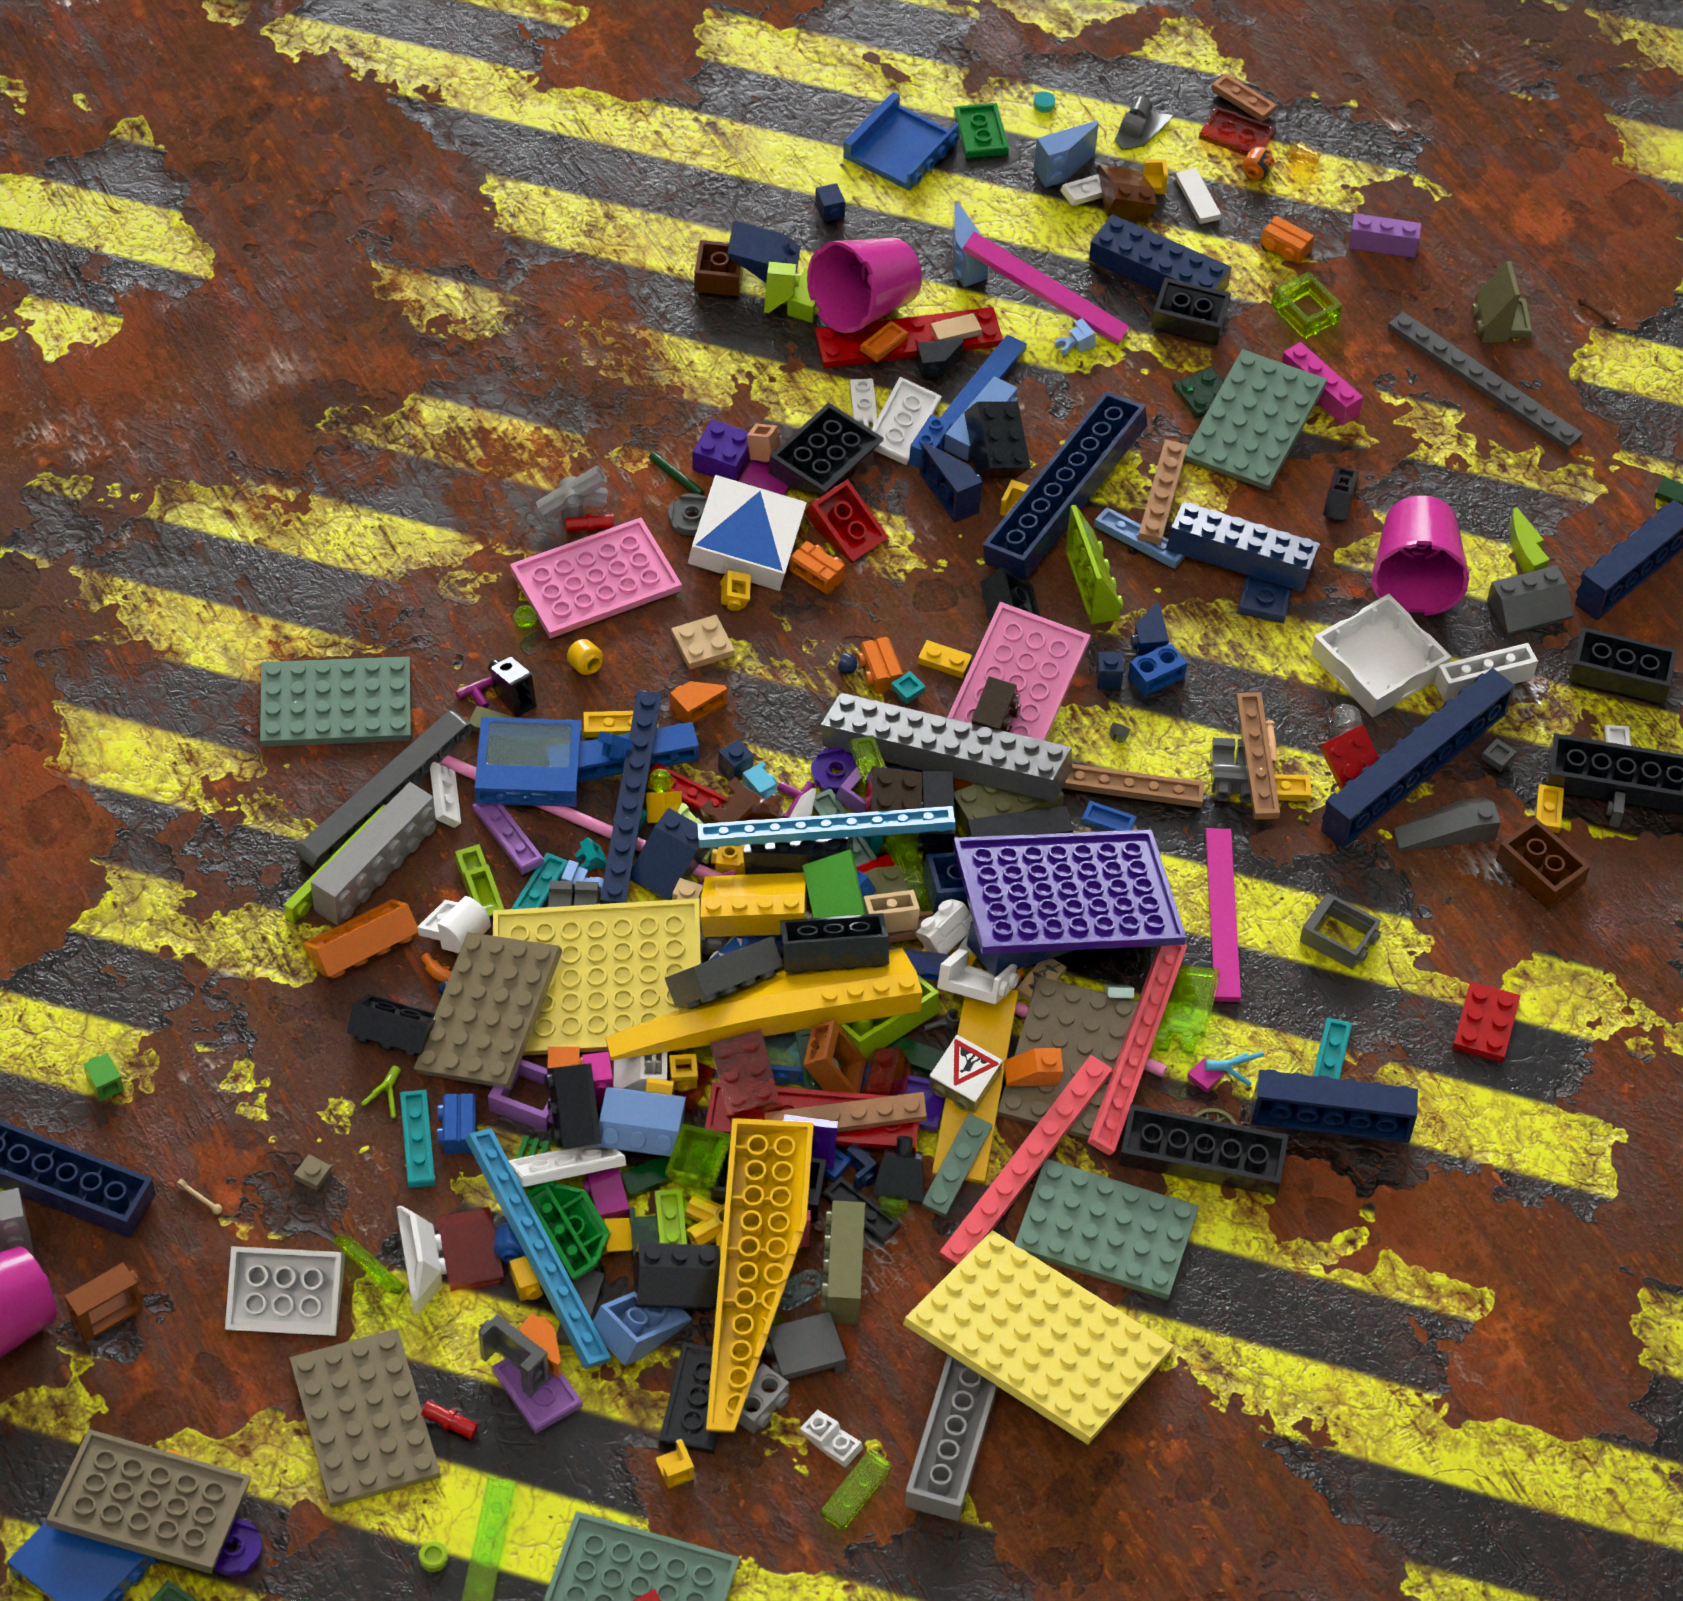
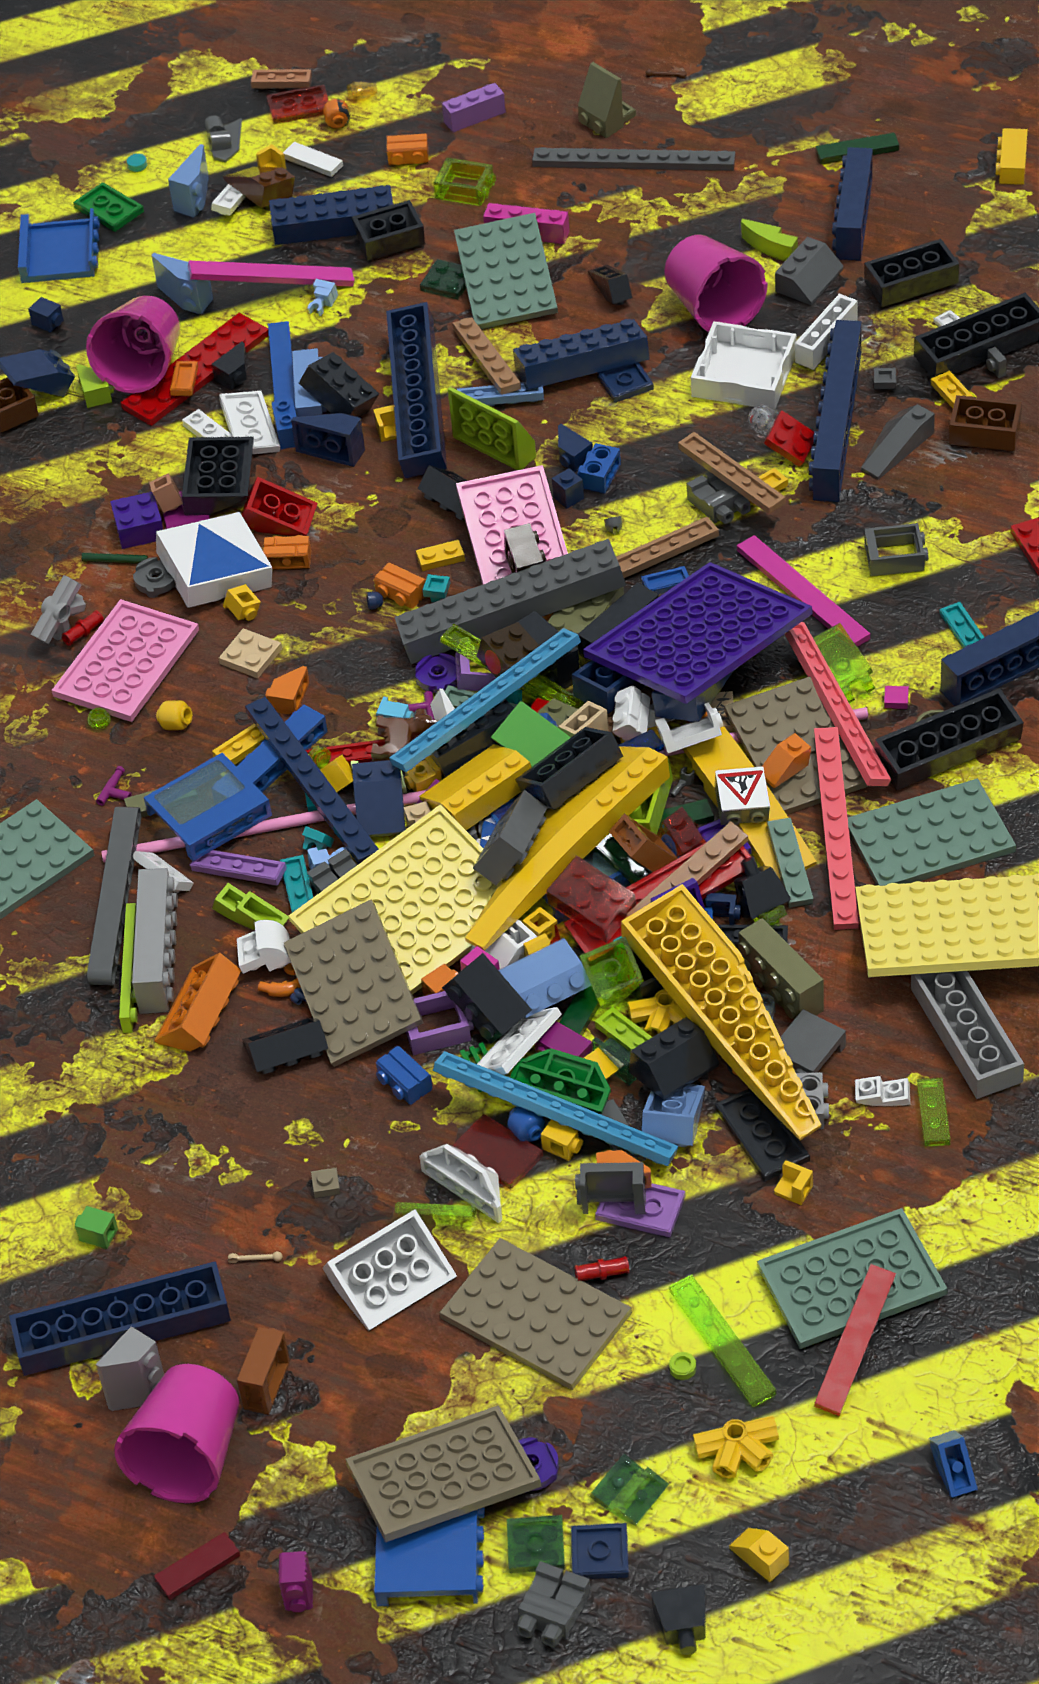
camera: 30 degrees left, 5 degrees down
lime plant [361,1066,401,1119] -> none
teal tile [400,1090,435,1188] -> none
black torso [488,657,537,718] -> none
blue tile [597,731,633,760] -> none
dark blue brick [718,739,754,781] -> none
lime slope [764,262,800,313] -> none
tan tile [930,313,982,341] -> none
light aqua tile [1104,985,1134,998] -> none
medium azure plant [1204,1052,1264,1086] -> none

